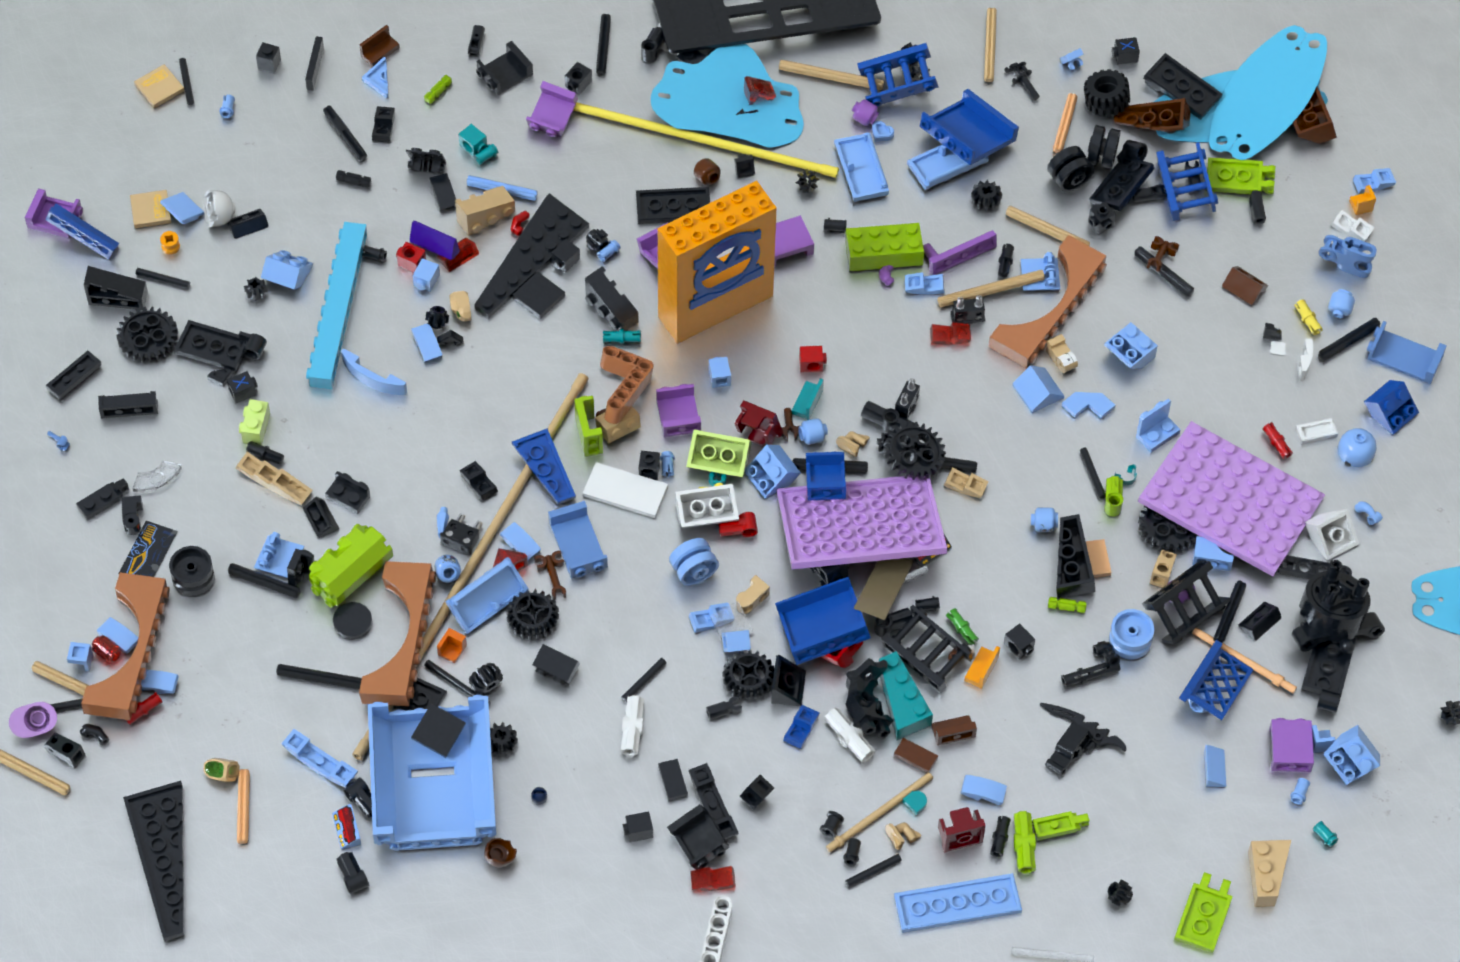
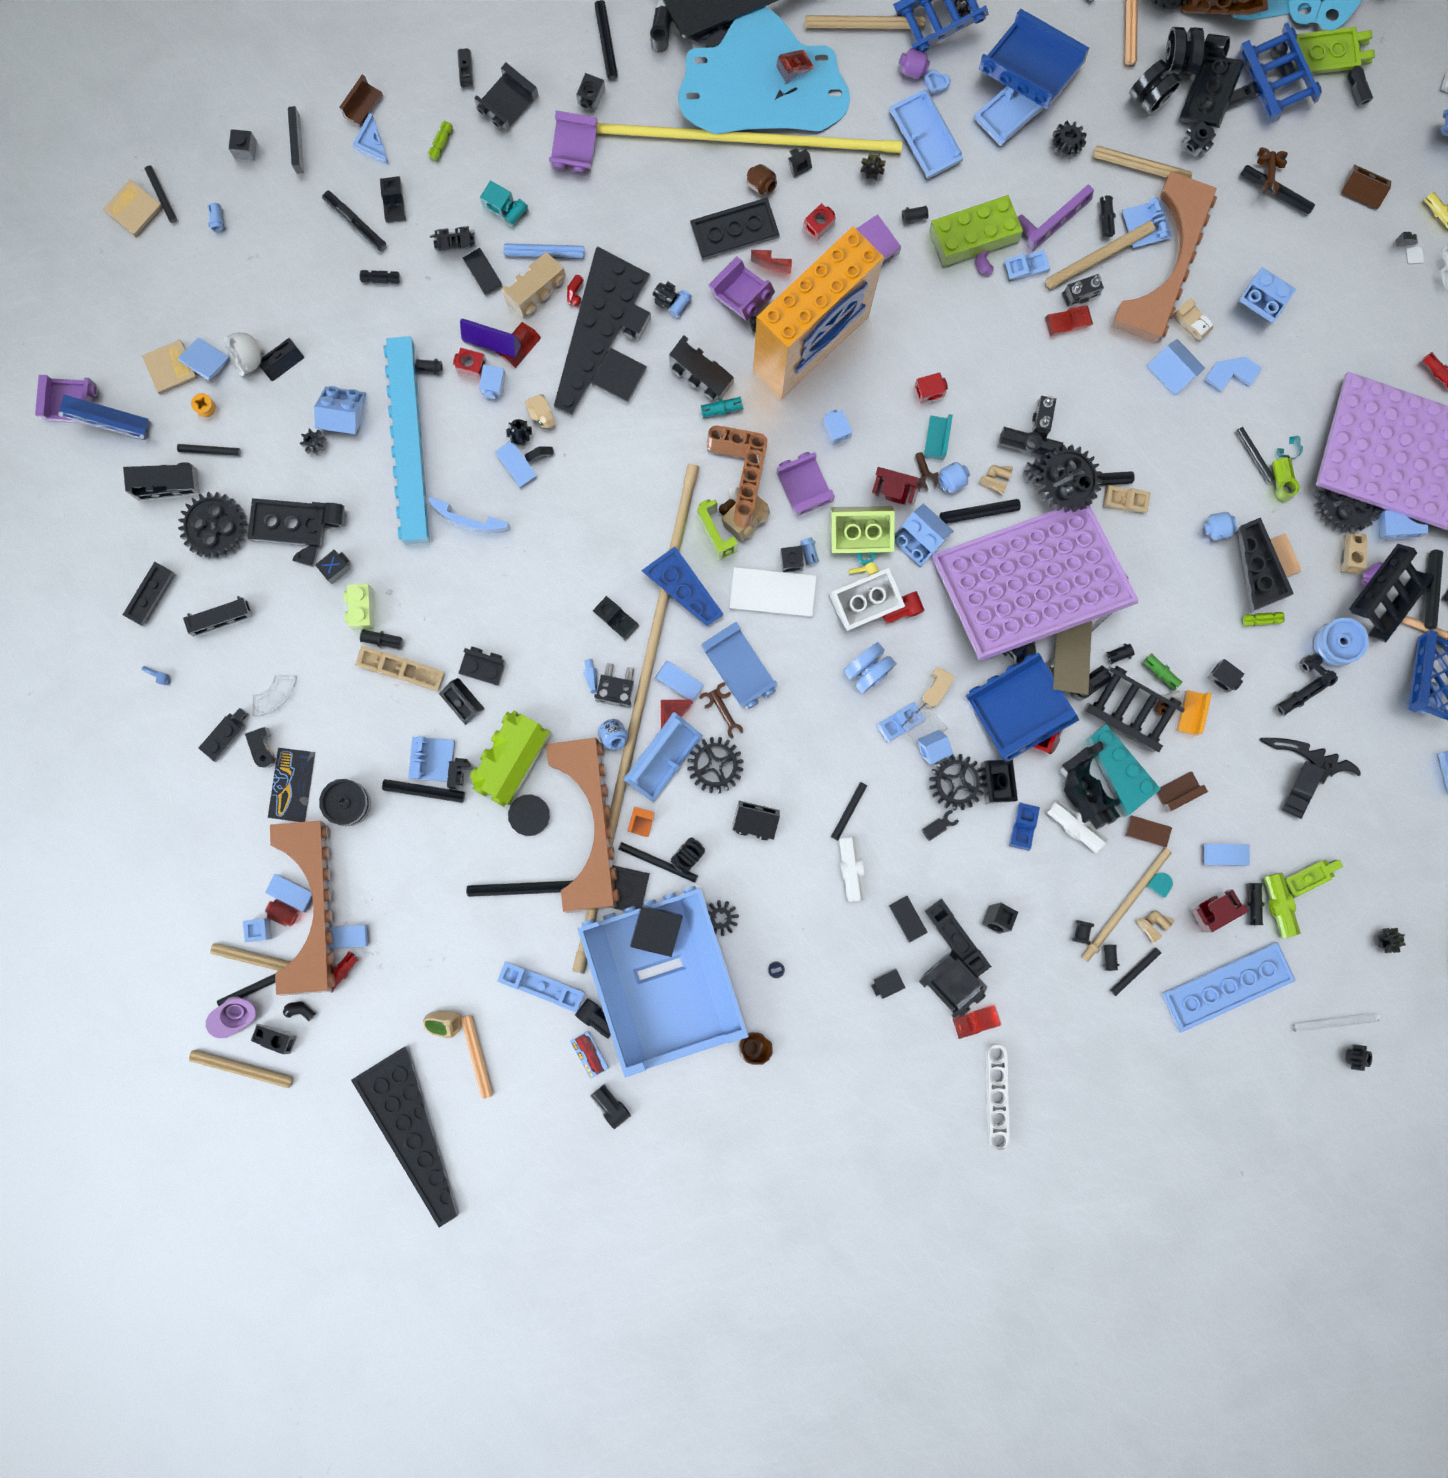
camera: 15 degrees left, 25 degrees up
blue panel [806,451,846,500] -> none
light blue bracket [1136,399,1180,453] -> none

